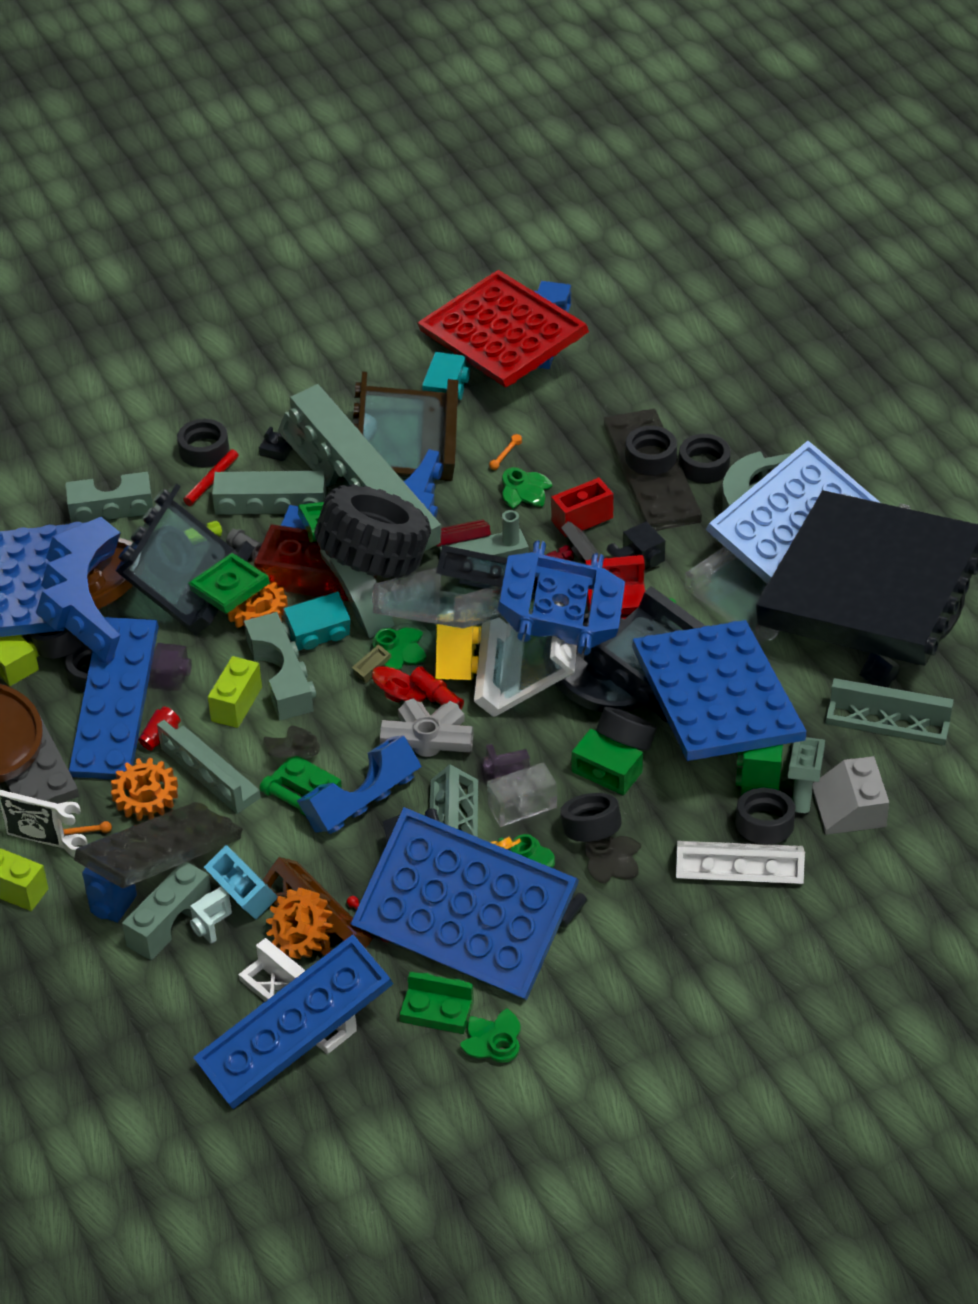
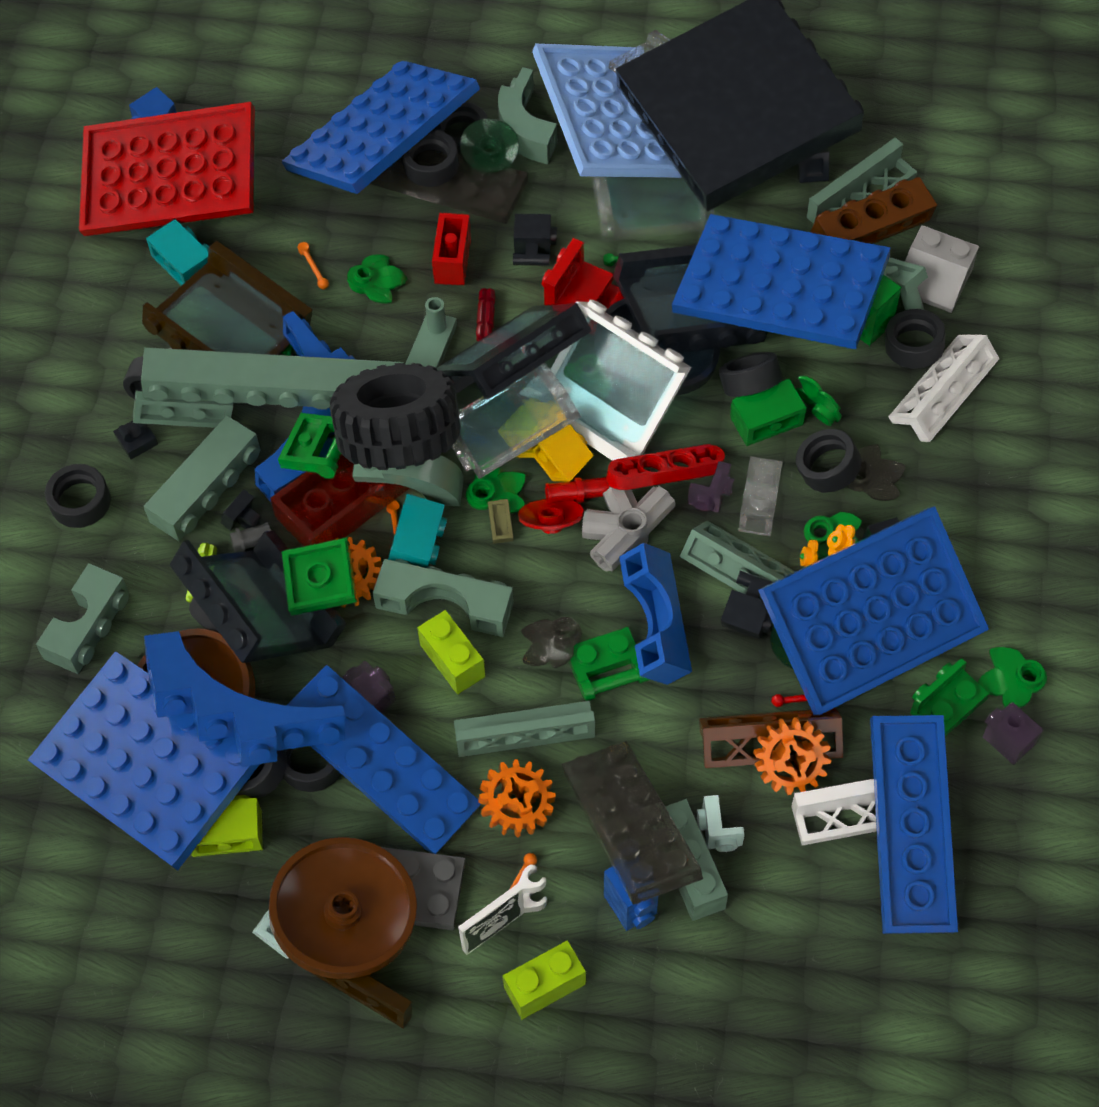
camera: 55 degrees left, 15 degrees up
red cone [138,706,181,751] -> none
red bar [183,449,239,506] -> none
medium azure brick [204,845,278,919] -> none
dark red tile [436,519,491,547] -> none
blue piece [498,540,625,655] -> none
dark grey plate [561,521,600,561] -> none
none -> black tile [220,489,260,531]
none -> blue plate [282,61,480,194]
none -> clear green dish [460,118,519,173]
none -> red beam [606,444,725,490]
none -> green plate [795,375,842,426]
none -> reddish brown brick [810,177,937,244]
none -> clear purple brick [983,702,1044,765]

